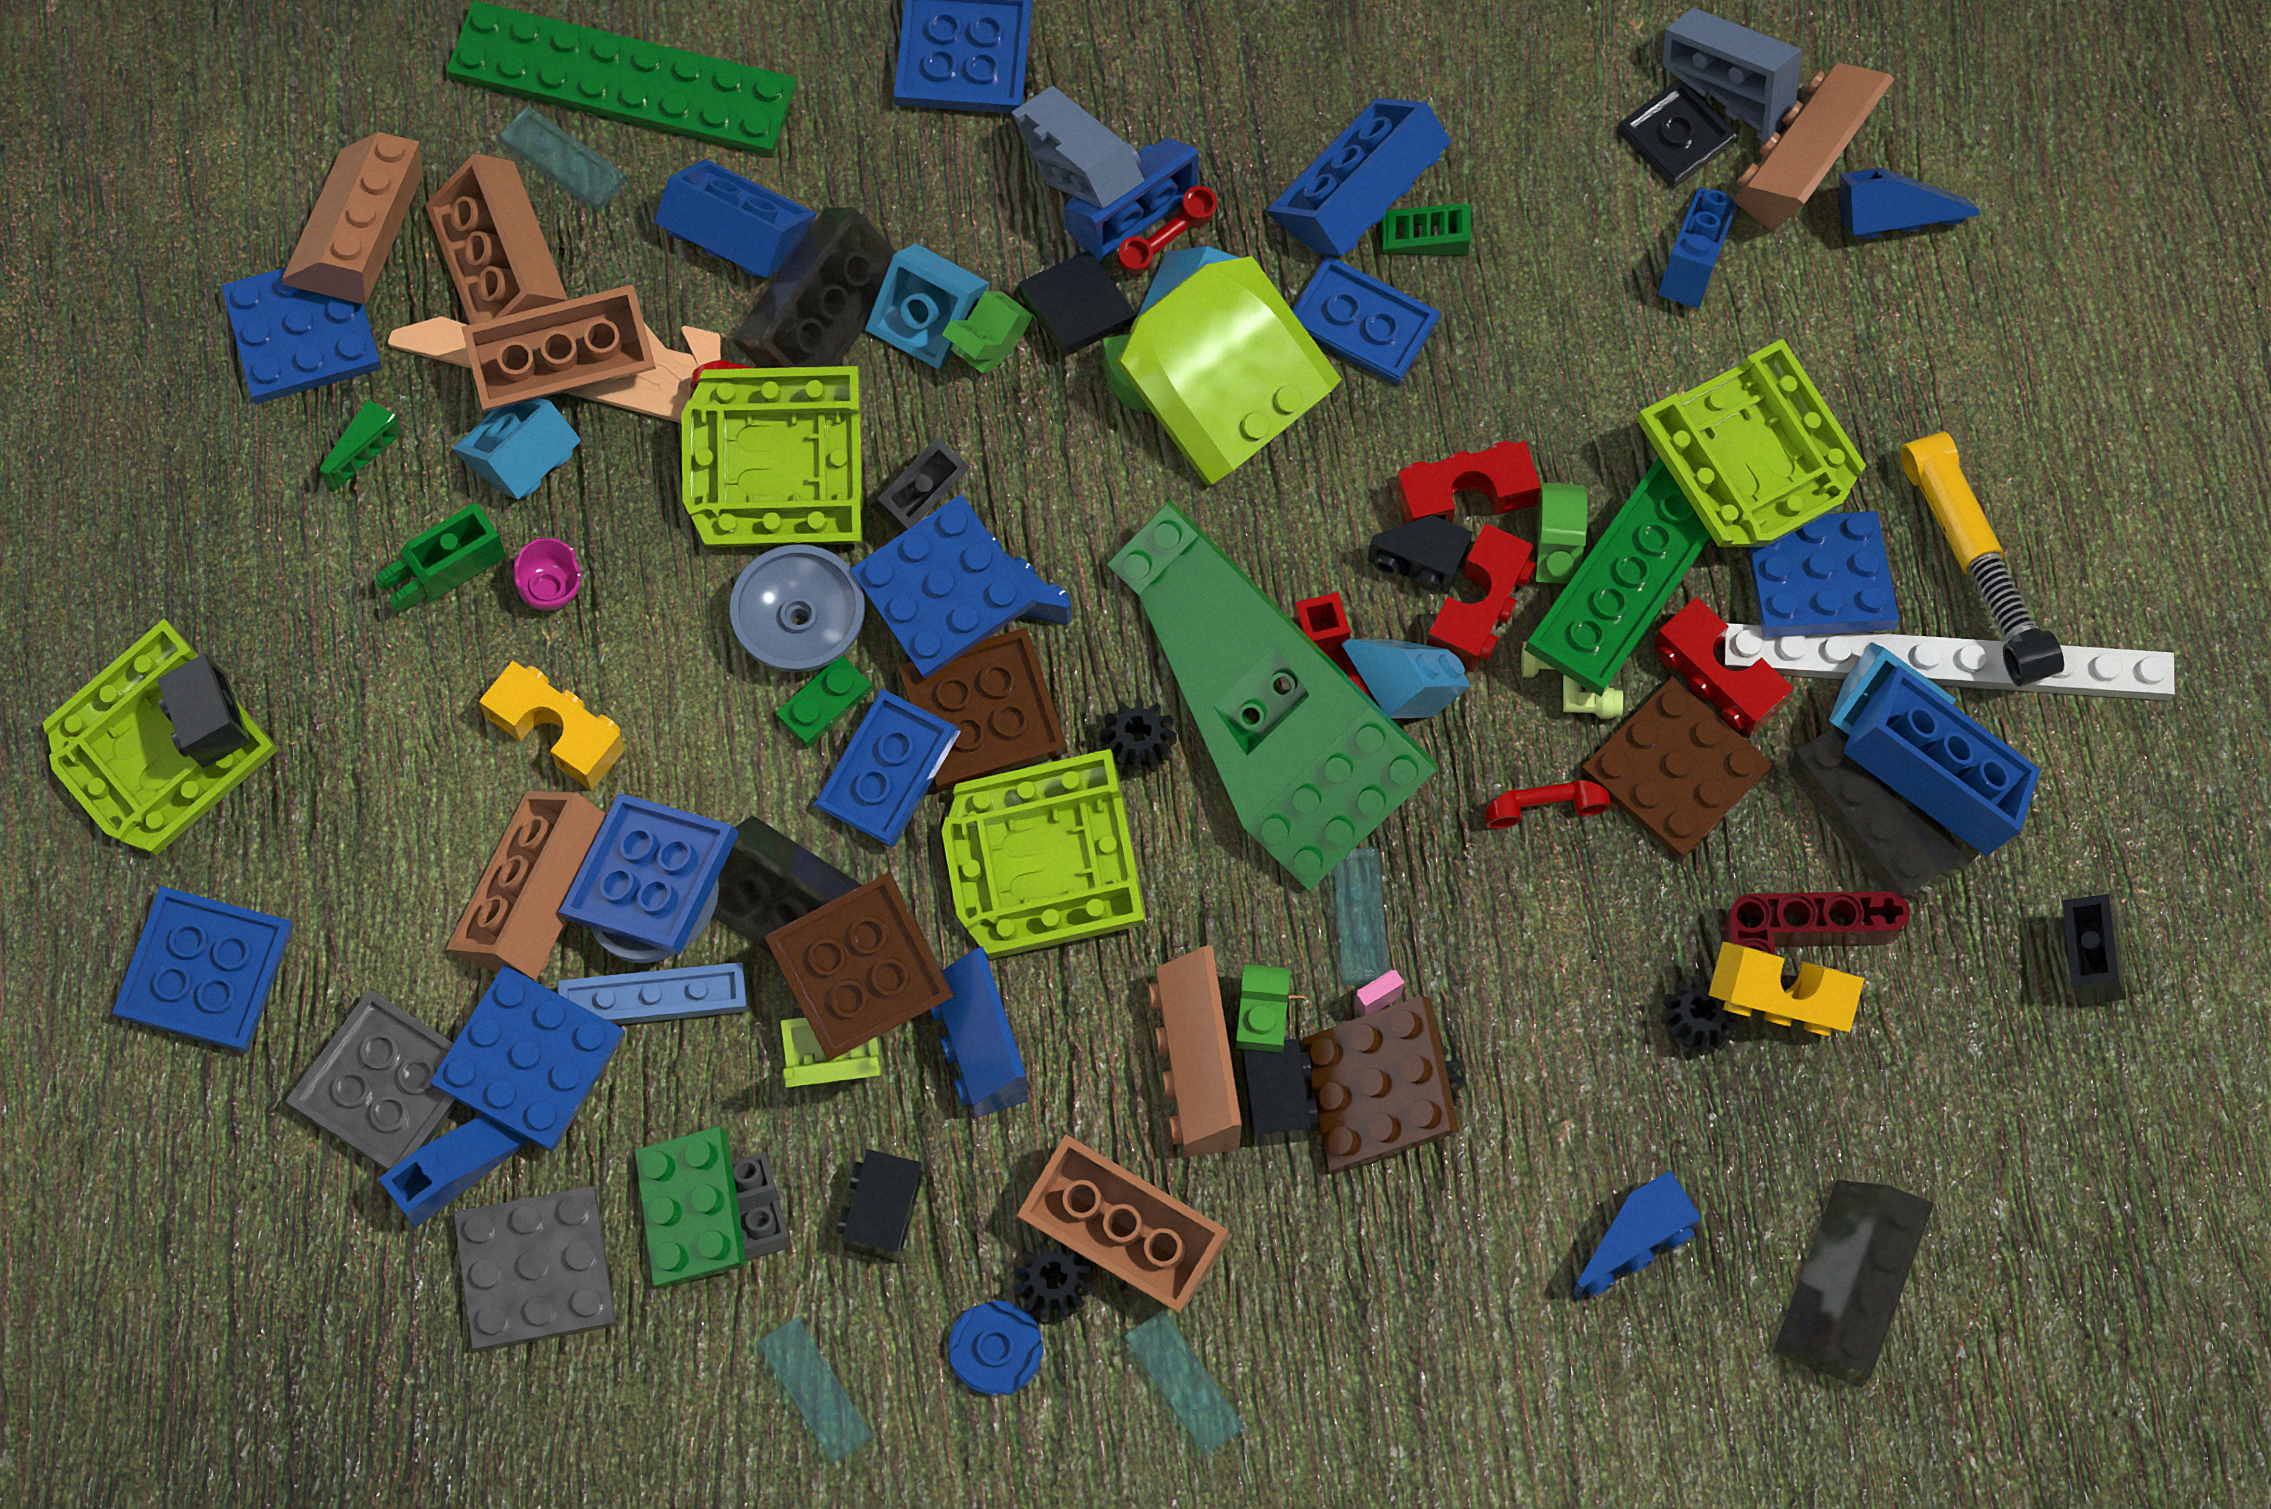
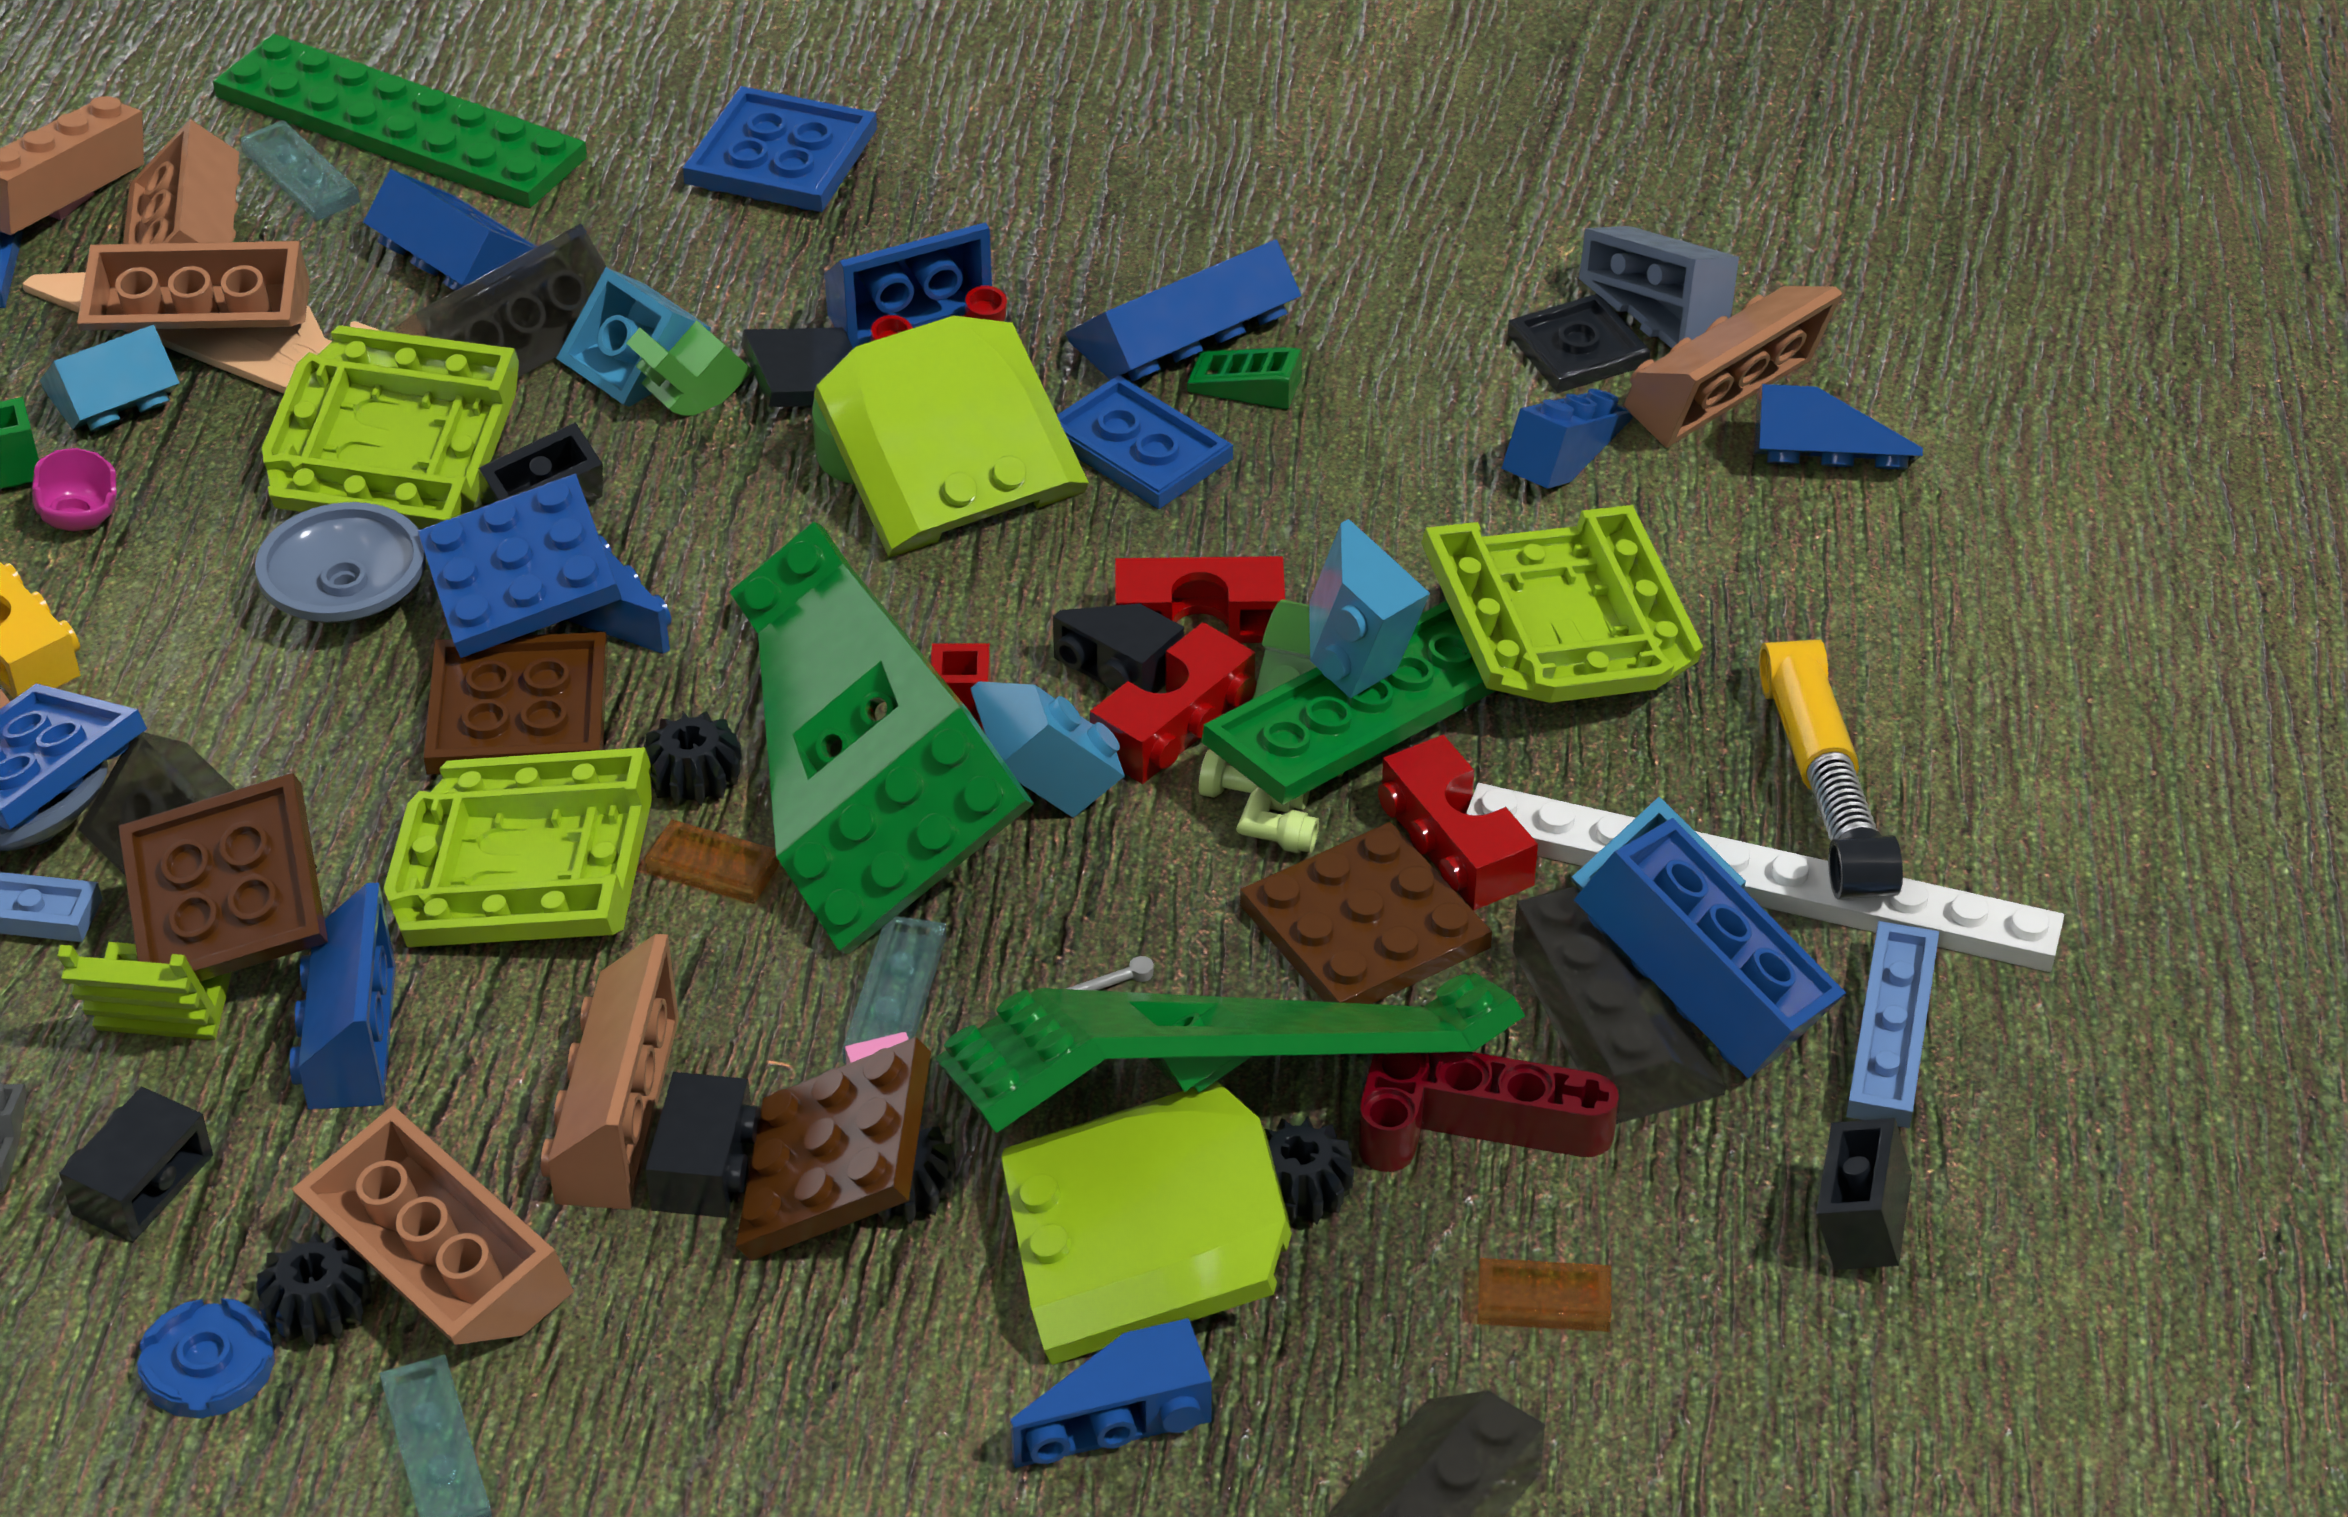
camera: 15 degrees right, 25 degrees down
green plate [776,655,873,749] -> none
blue tile [814,688,961,848] -> none
sand blue wedge [1011,85,1145,209] -> none
bright green brick [1236,963,1291,1053] -> none
red bar [1484,780,1611,829] -> none
yellow arch [1708,941,1865,1036] -> none
blue plate [1747,511,1899,638] -> none
none -> clear orange tile [645,819,780,904]
none -> green wing [935,972,1525,1133]
none -> lime wedge [1001,1081,1292,1365]
none -> light grey hinge [1066,956,1154,991]
none -> dark azure slope [1309,519,1430,698]
none -> clear orange tile [1477,1258,1611,1332]
none -> medium blue plate [1846,921,1940,1128]

